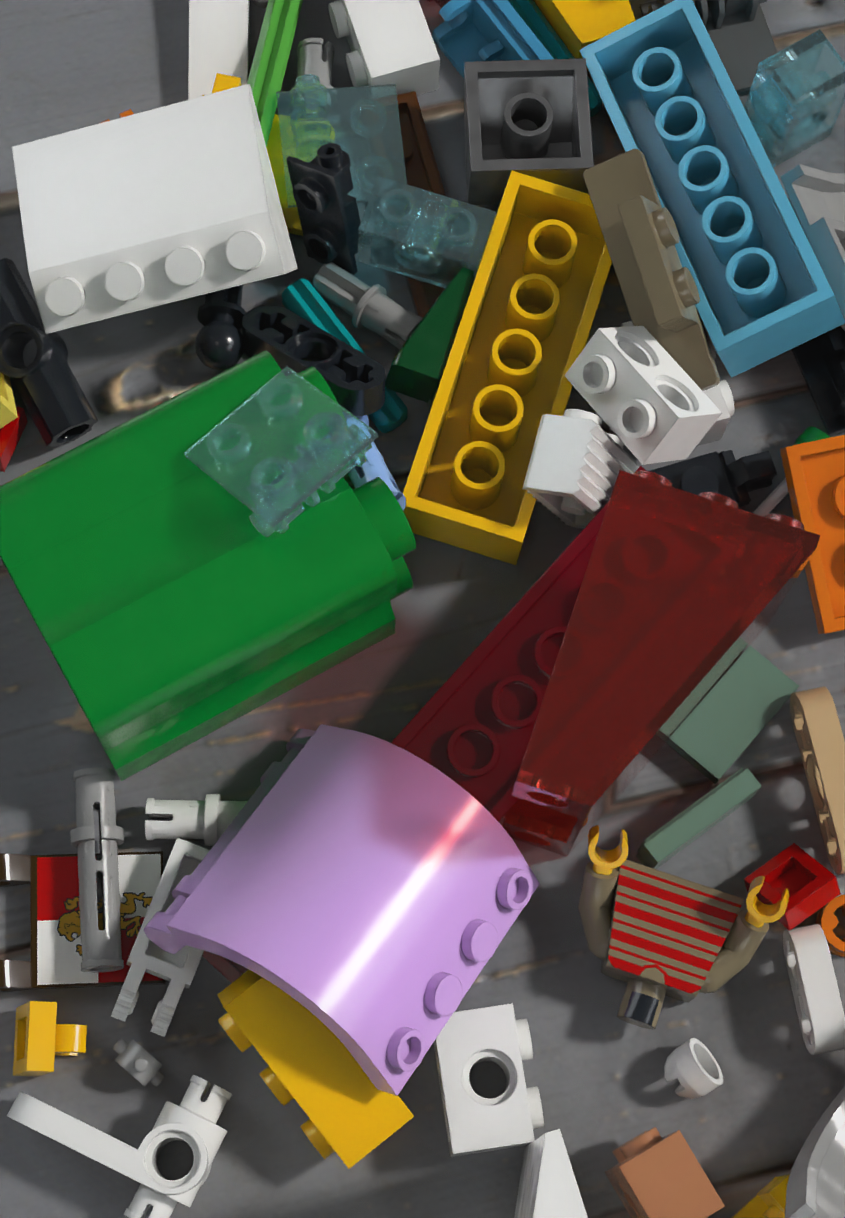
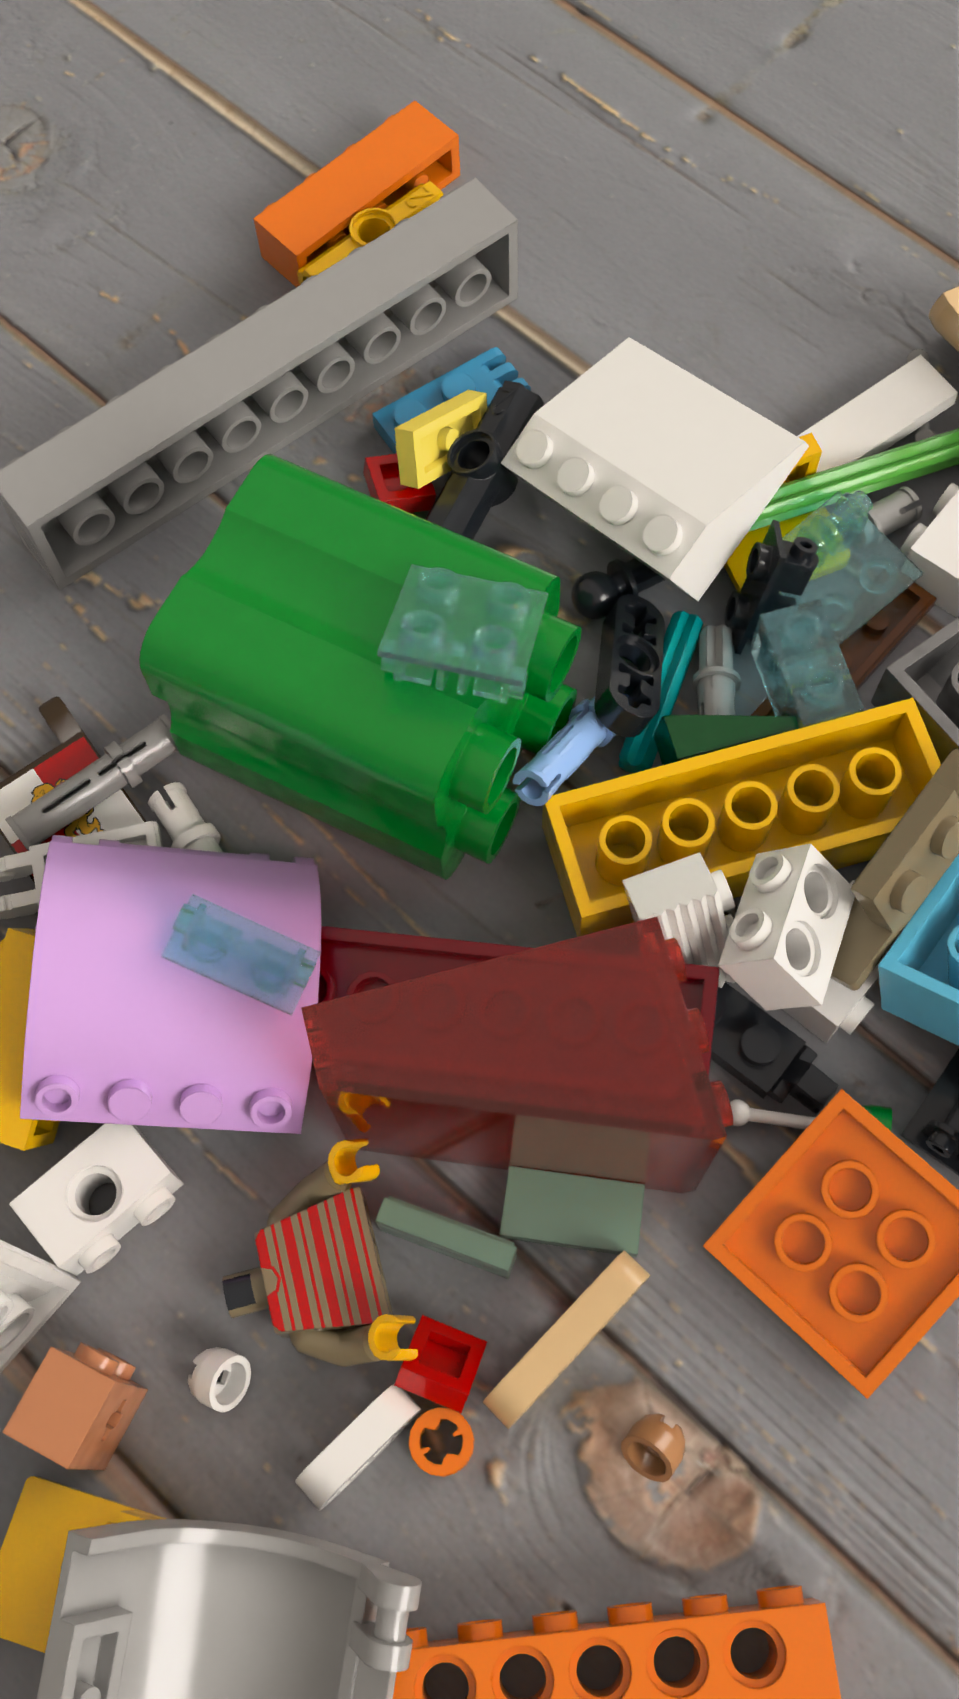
camera: 65 degrees right, 5 degrees down
none -> clear light blue hinge [161,894,321,1016]

